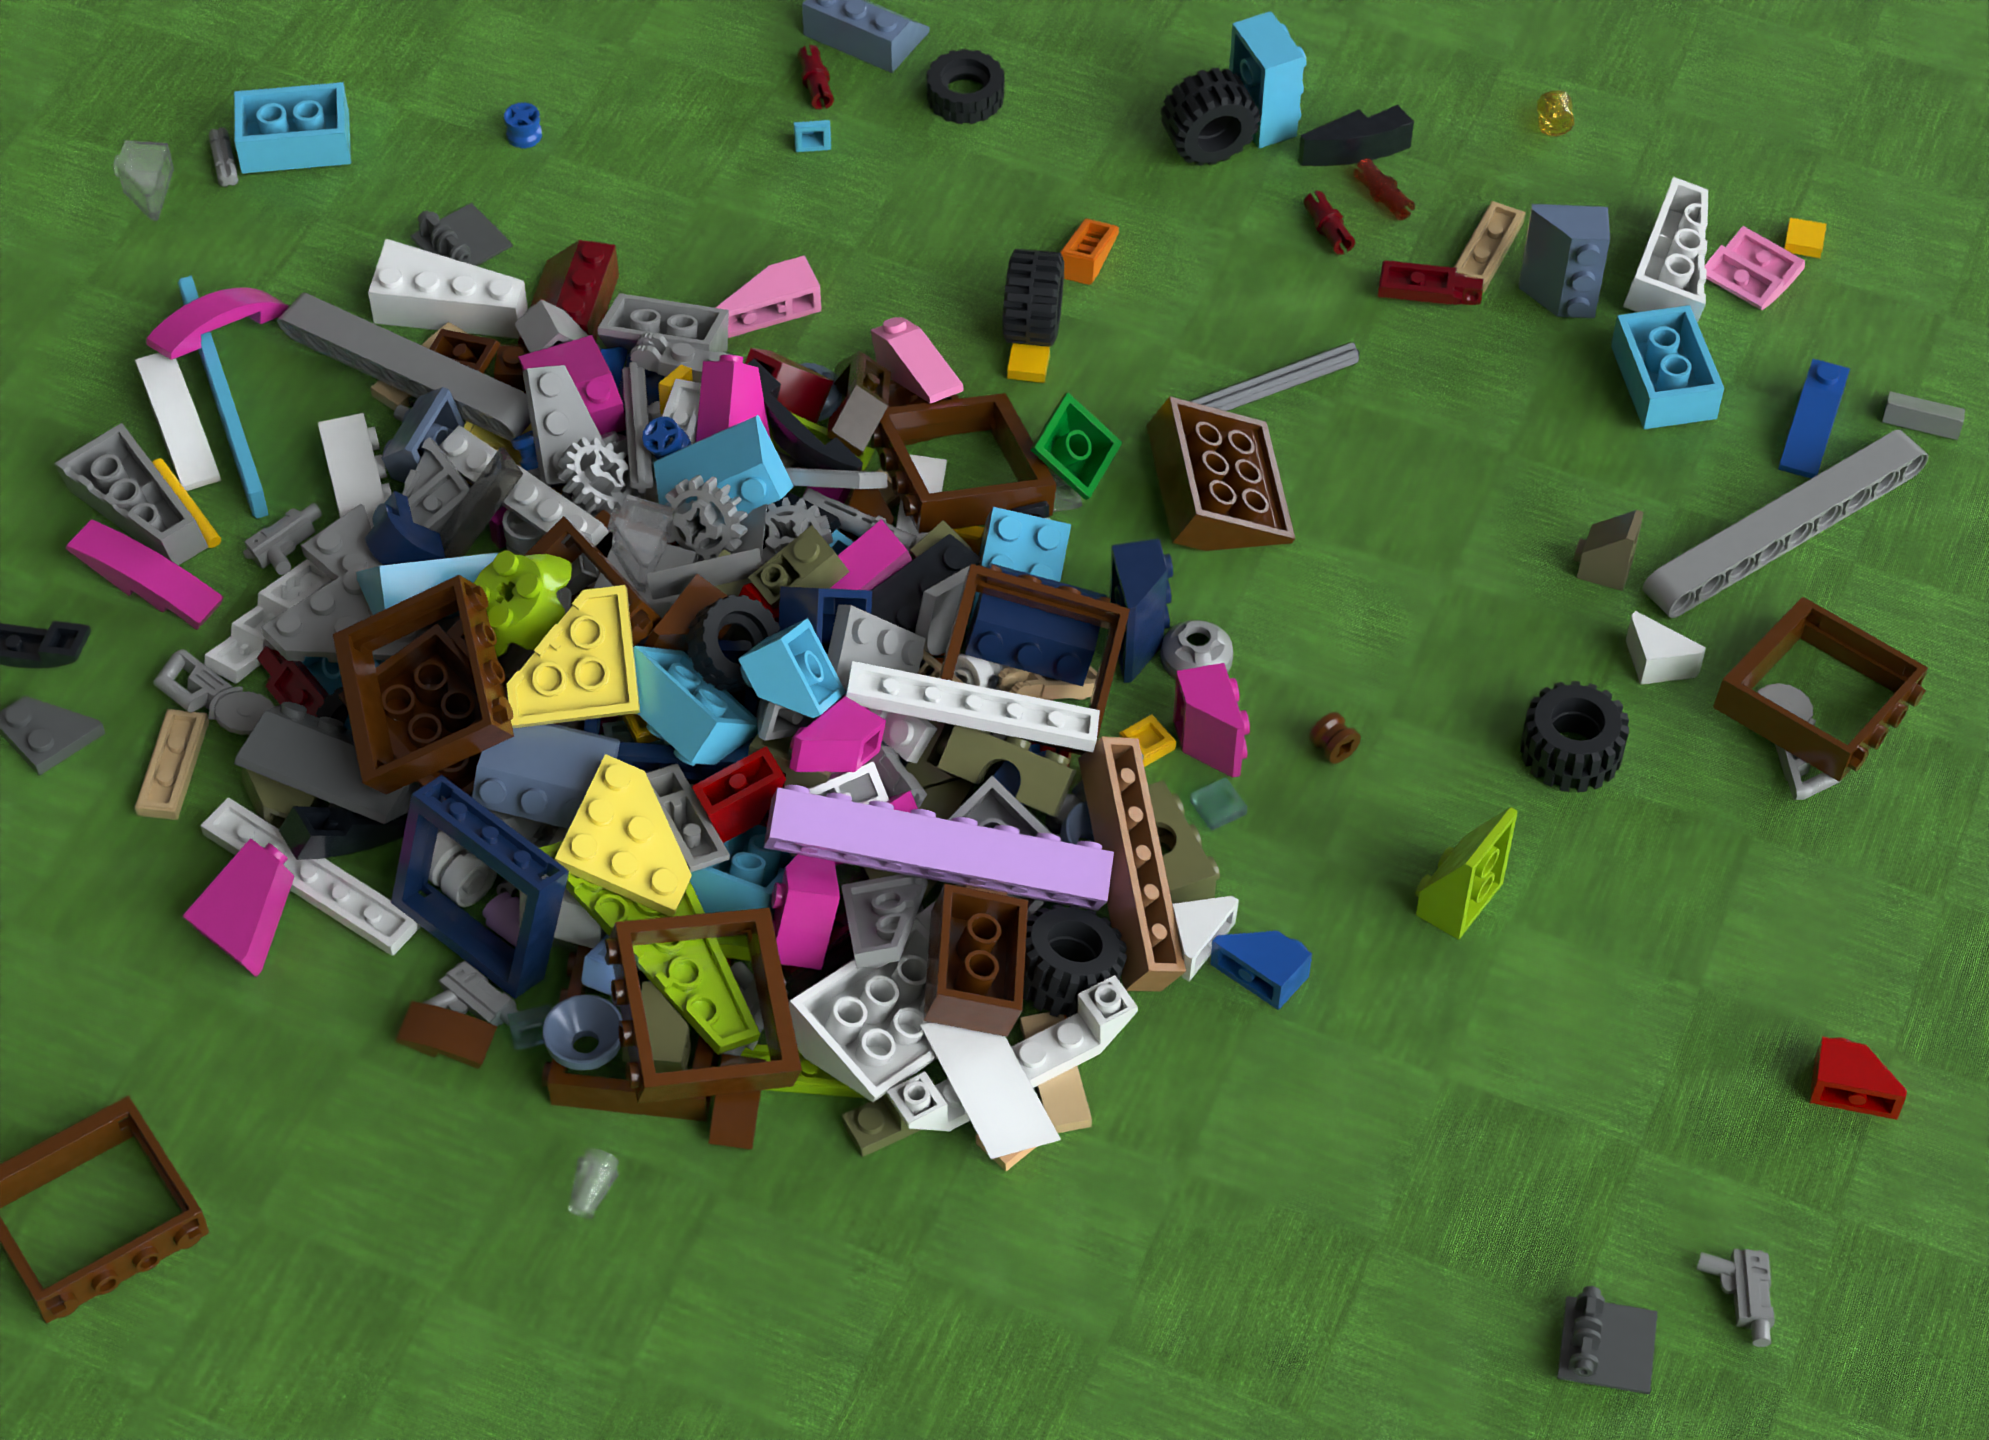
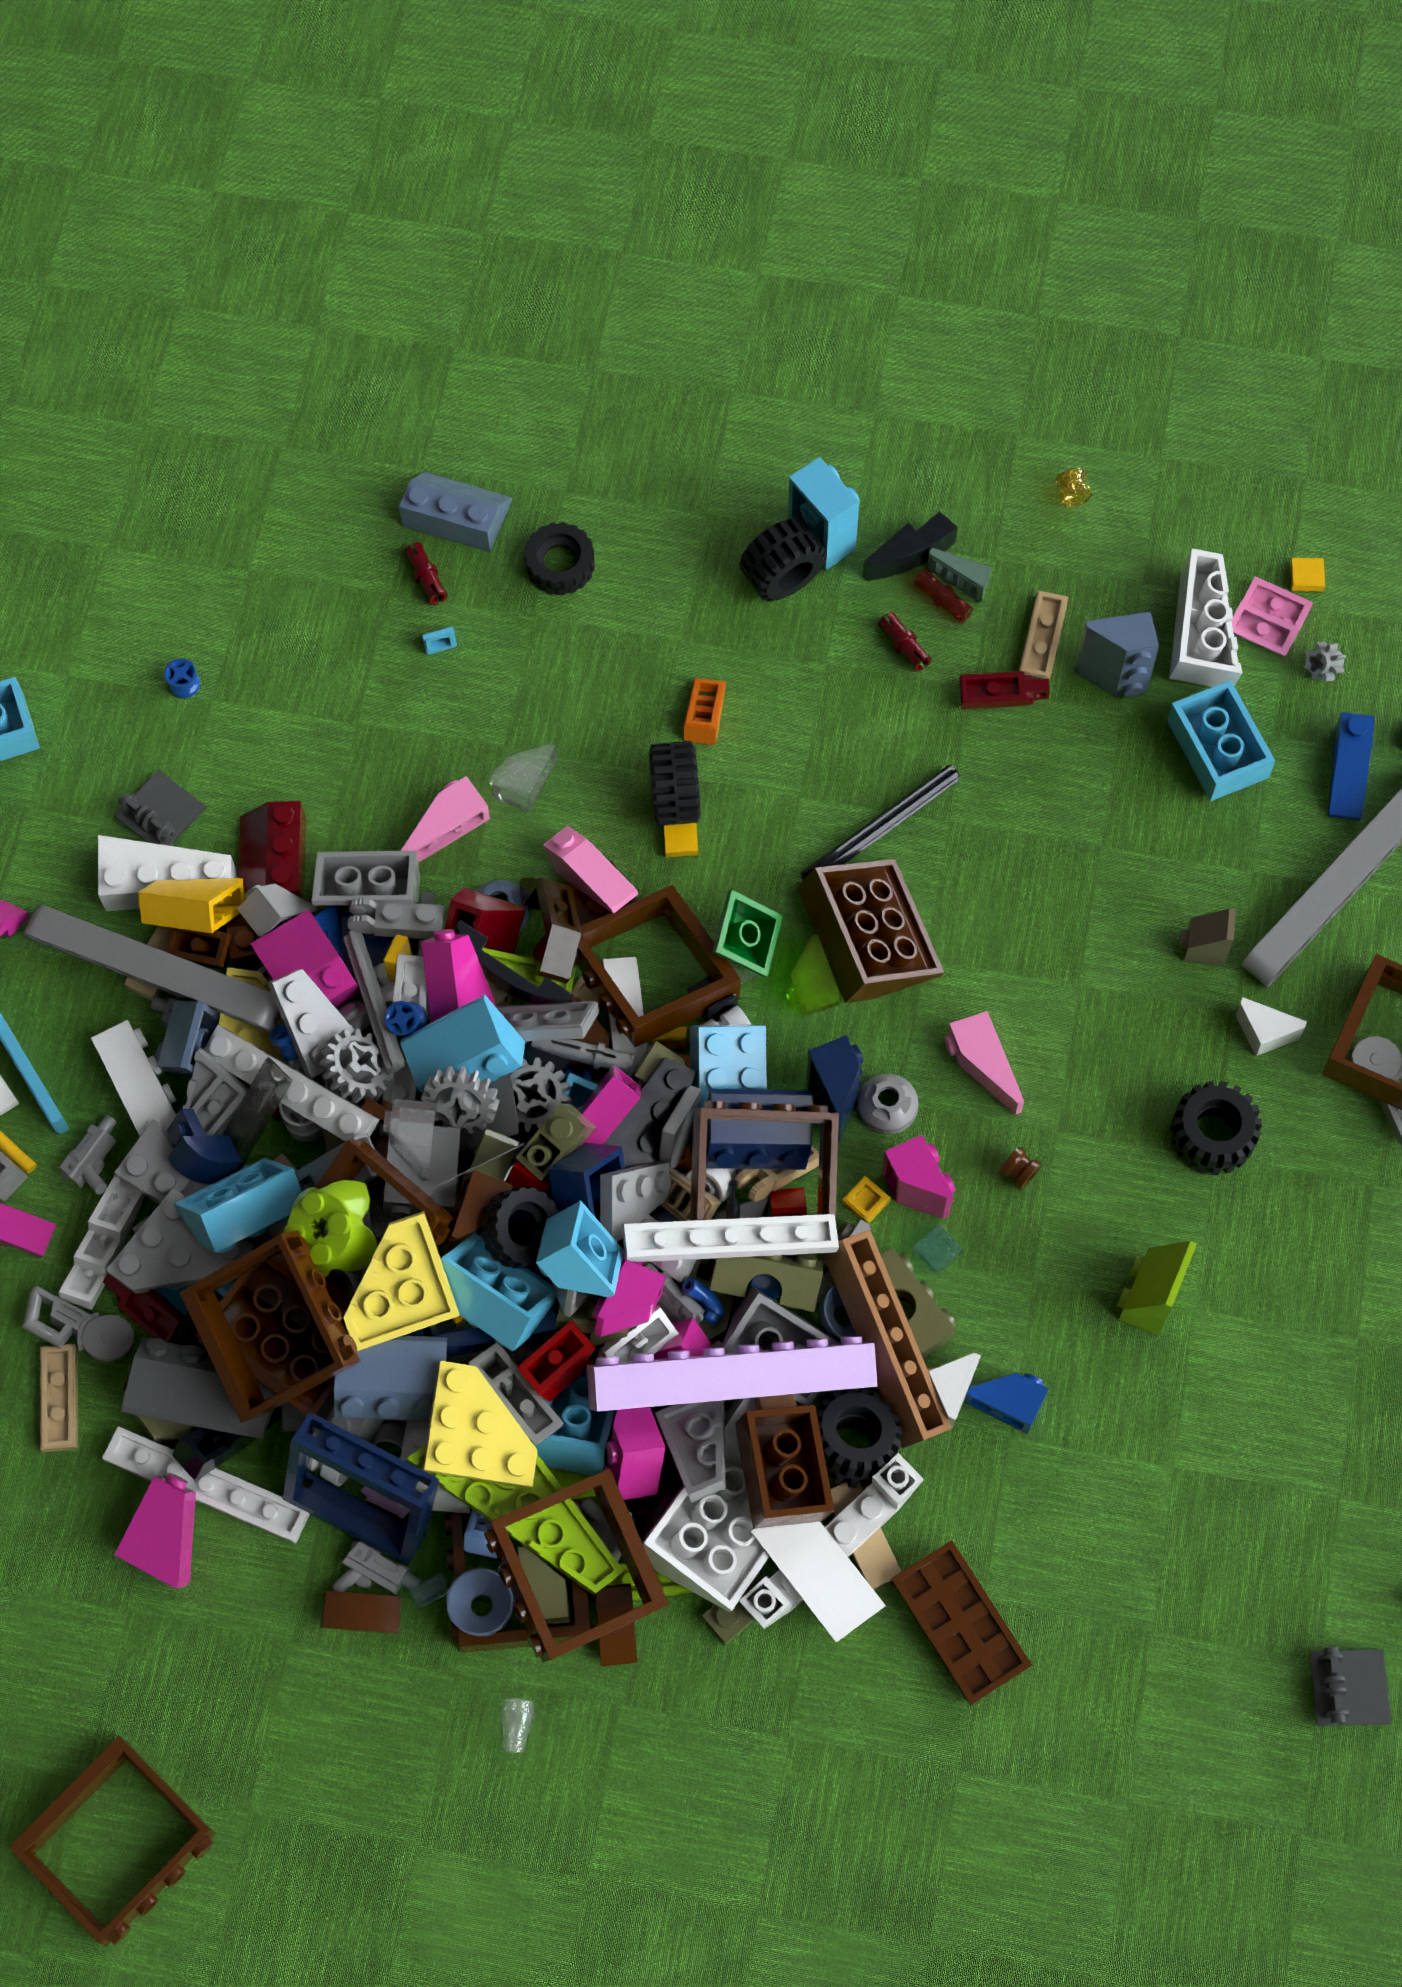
camera: 10 degrees left, 15 degrees up
none -> yellow slope [138,878,245,933]
none -> clear slope [490,743,558,813]
none -> blue arm [682,1277,724,1325]
none -> clear neon green slope [786,934,840,1017]
none -> reddish brown plate [890,1540,1032,1706]
none -> sand green slope [928,548,991,602]
none -> bright pink slope [944,1011,1024,1115]
none -> light grey gear [1304,642,1346,682]

